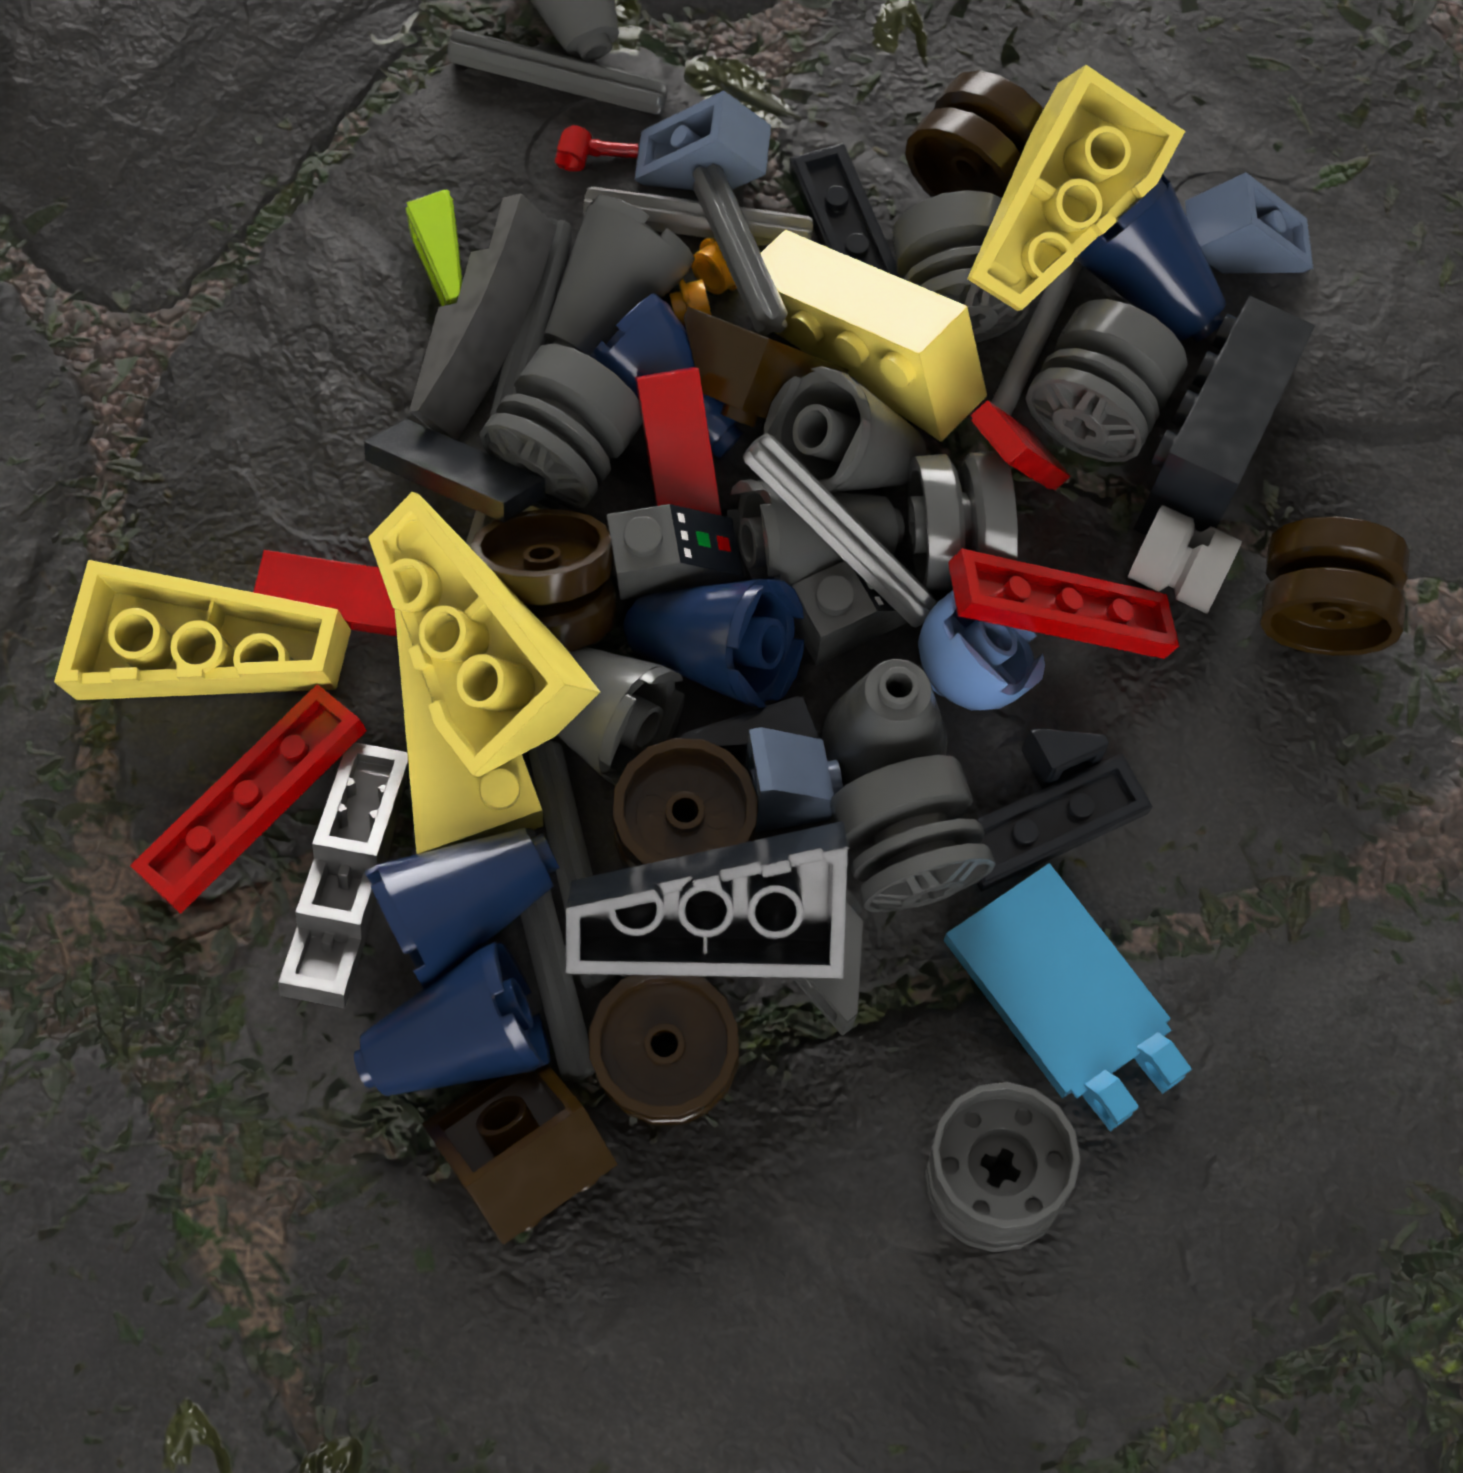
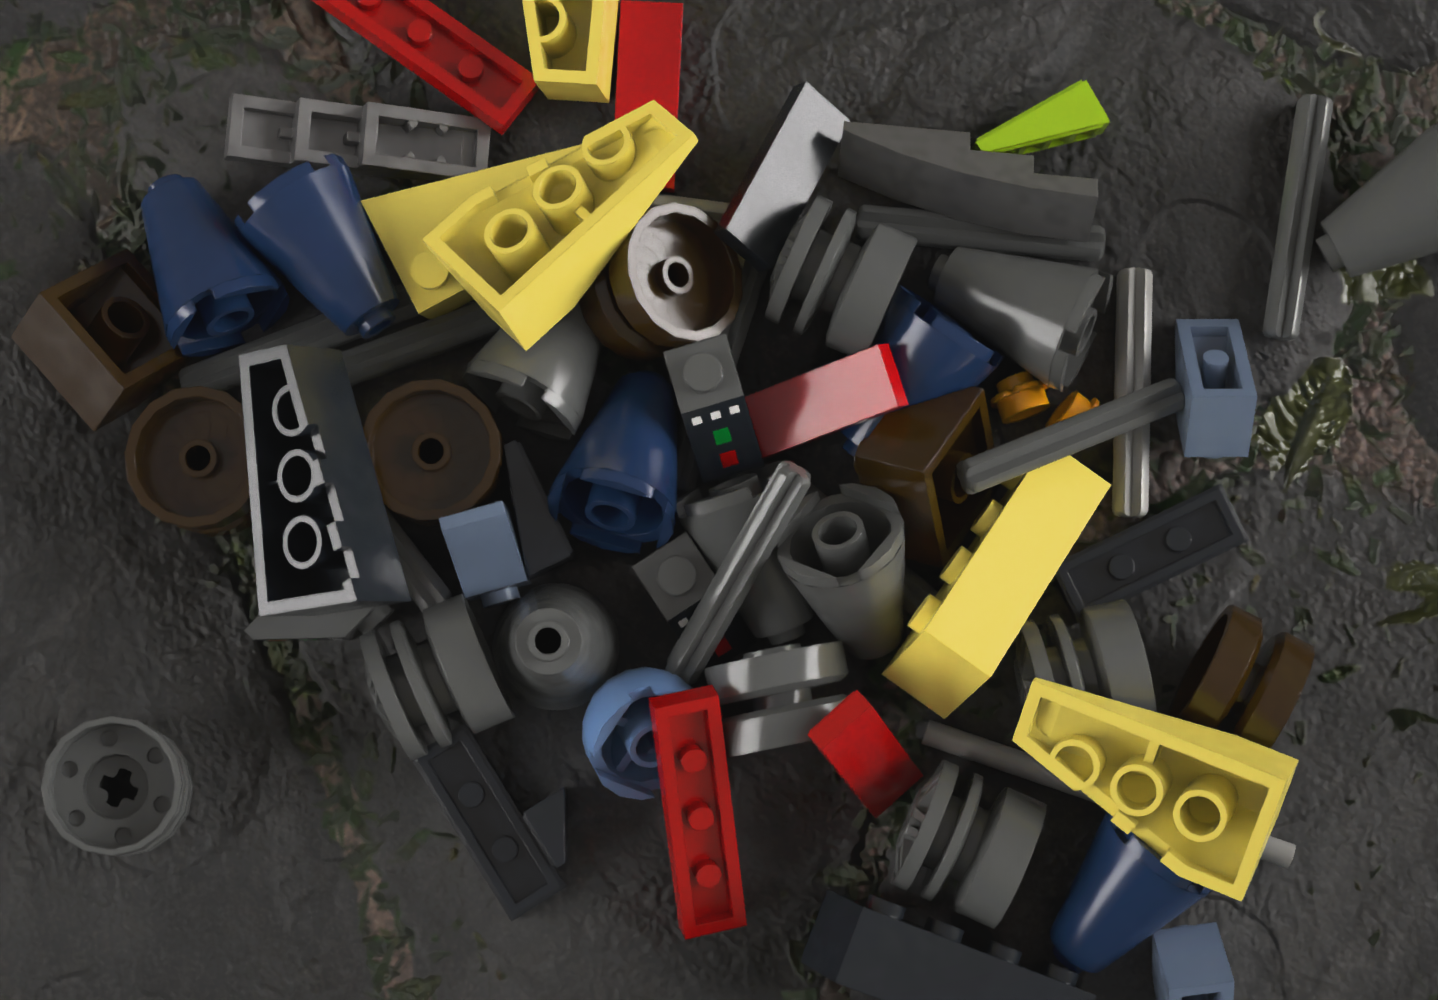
camera: 85 degrees right, 15 degrees up
red hand [555,125,638,172] -> none
dark azure tile [944,863,1192,1132] -> none
light grey wheel [1127,504,1243,614] -> none

